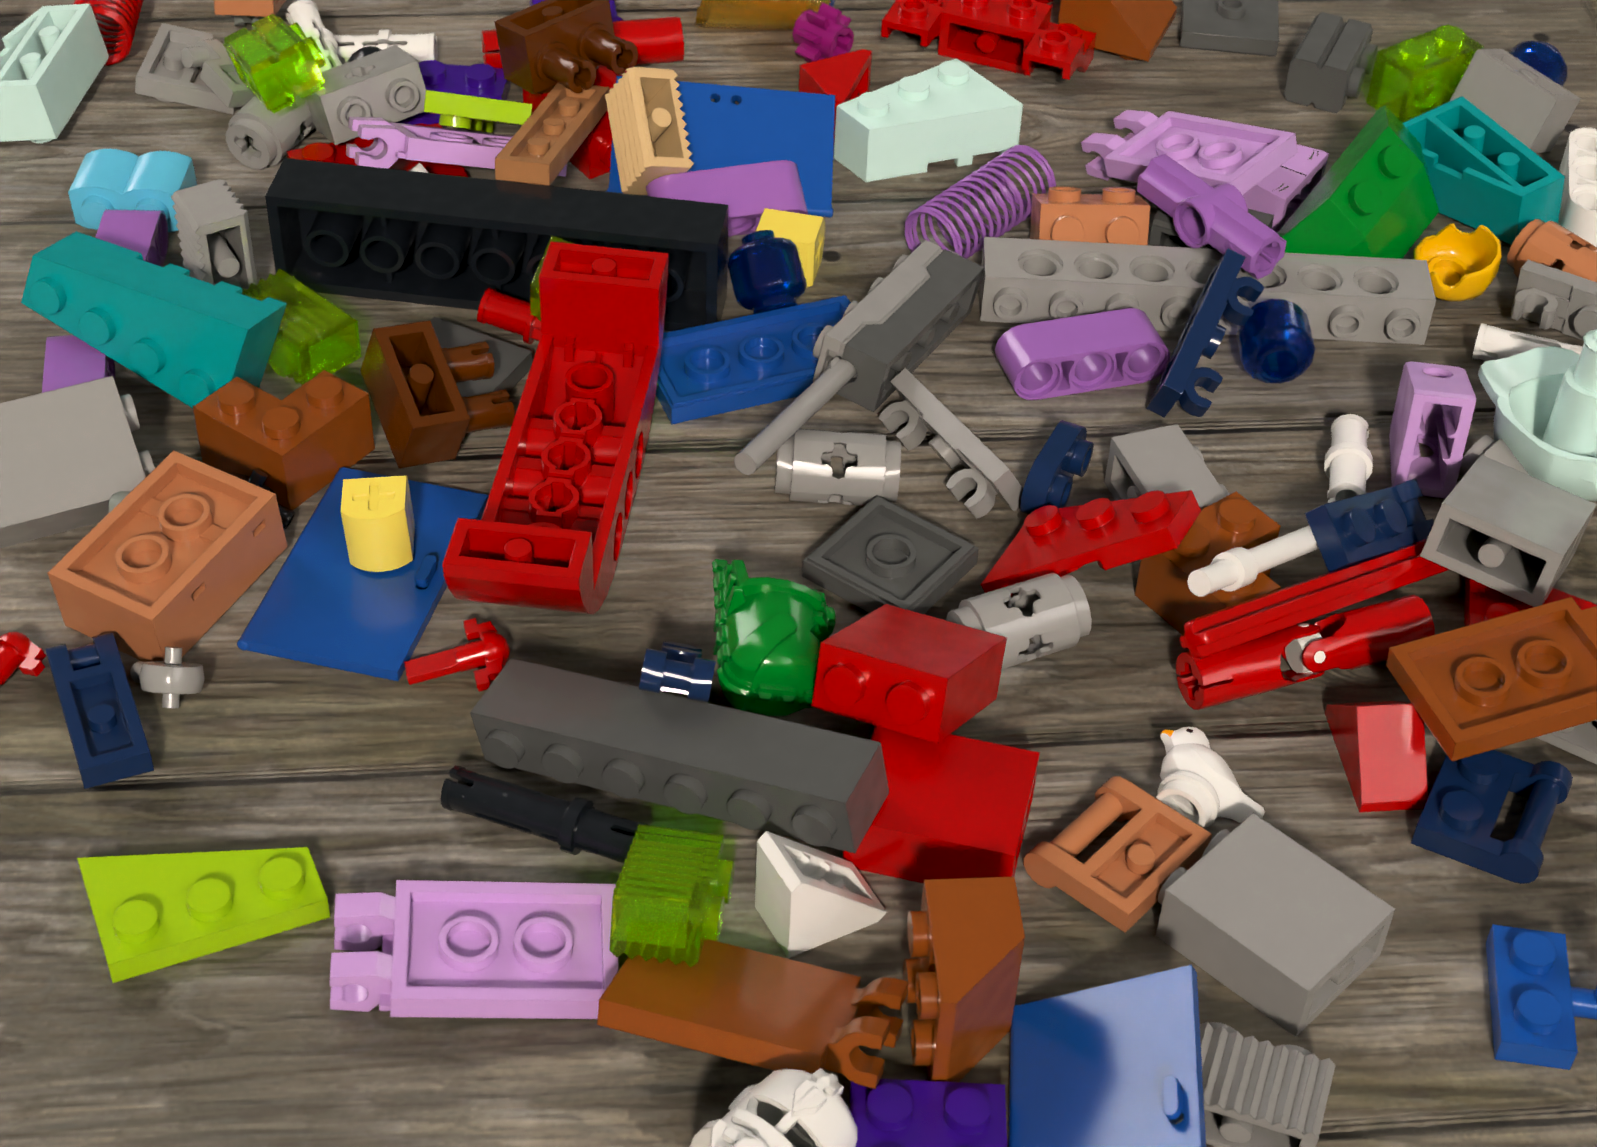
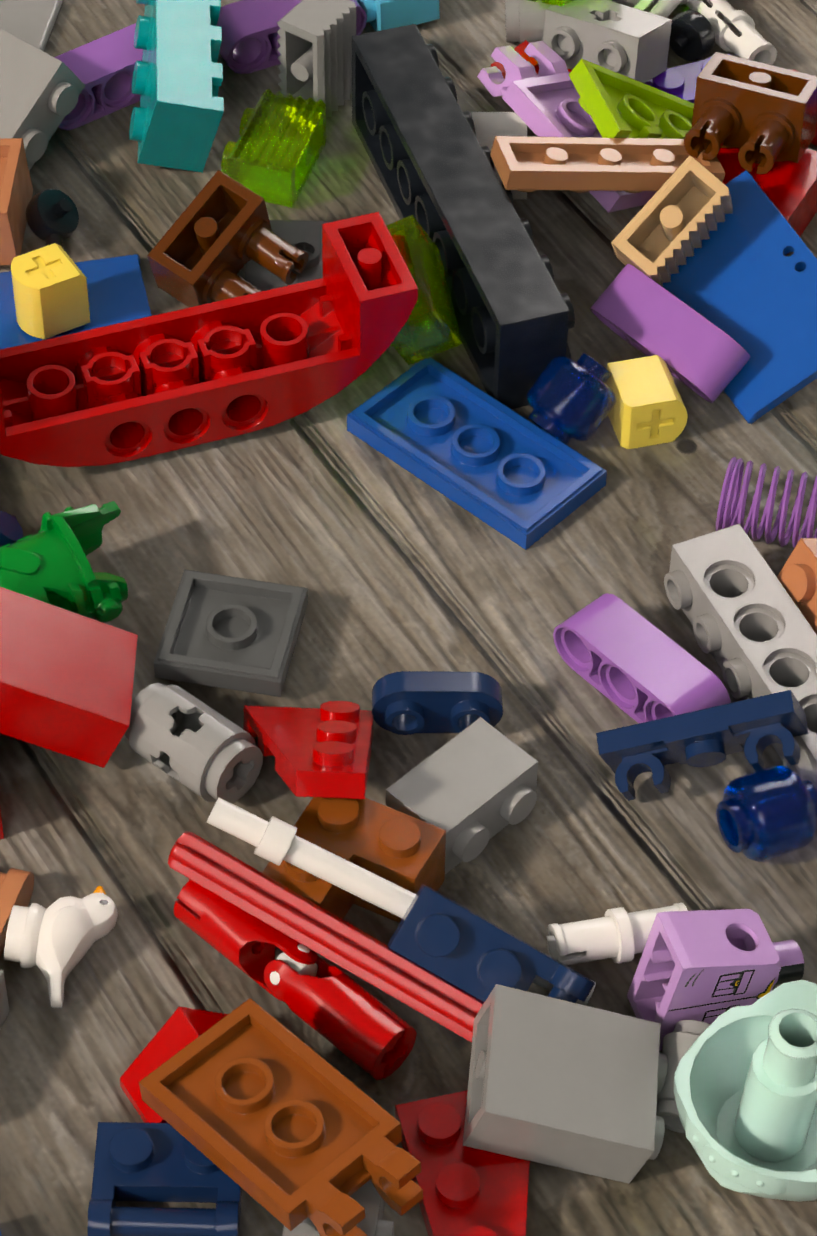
camera: 65 degrees right, 5 degrees up
dark orange brick [193,370,375,510] -> none
piece [734,240,985,475] -> none
light grey piece [775,428,901,506] -> none
light grey plate [879,368,1023,519] -> none

